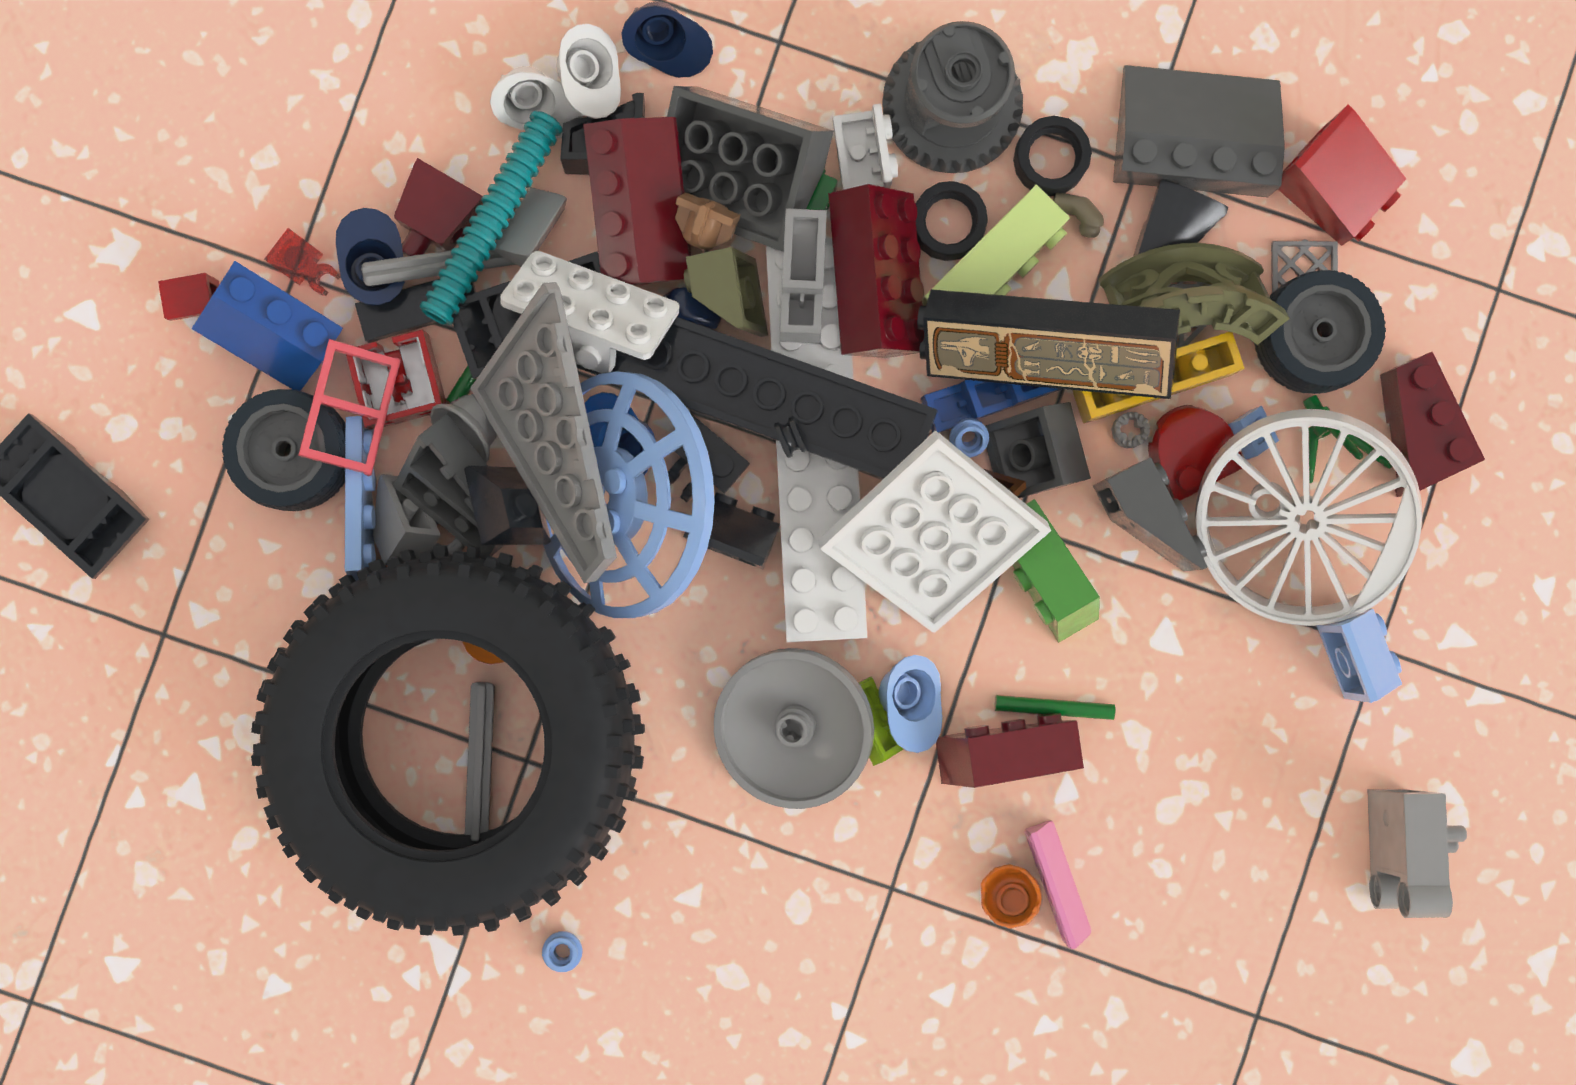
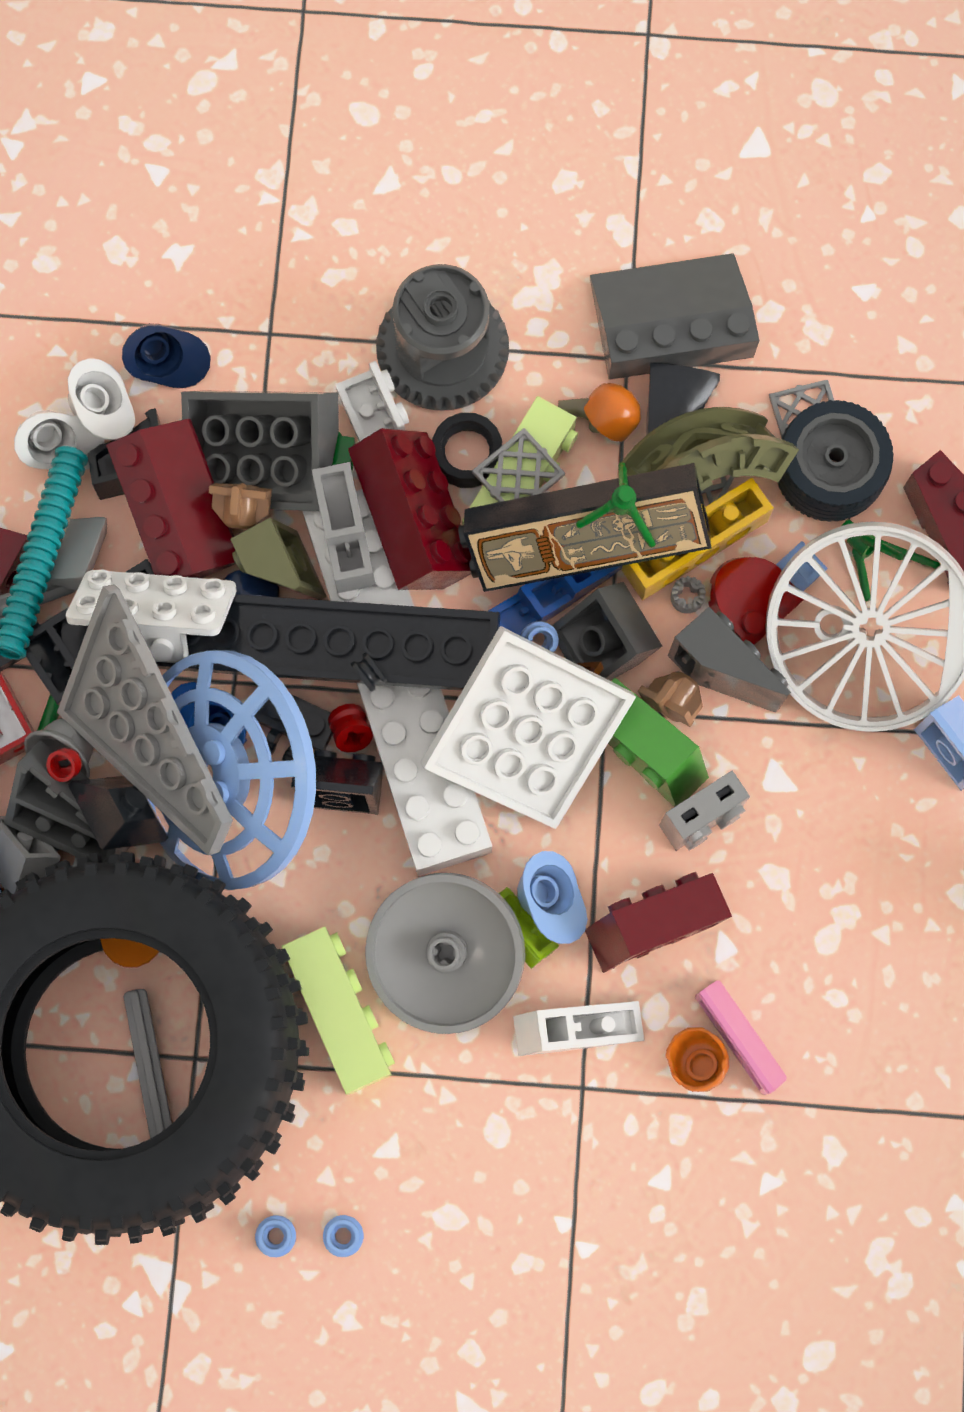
camera: 10 degrees left, 10 degrees down
green bar [994,695,1116,720] -> none
black tyre [1013,115,1092,197] -> none
slope [1278,104,1406,246] -> none
none -> red hinge [46,748,83,782]
none -> yellowish green brick [281,926,395,1095]
none -> light blue plate [323,1215,364,1257]
none -> red wheel [328,703,373,753]
none -> light grey window [472,428,565,502]
none -> white slope [513,1001,645,1056]
none -> green plant [576,462,656,548]
none -> orange hair [584,383,641,442]
none -> medium nougat piece [638,671,703,727]
none -> light grey piece [659,770,750,851]

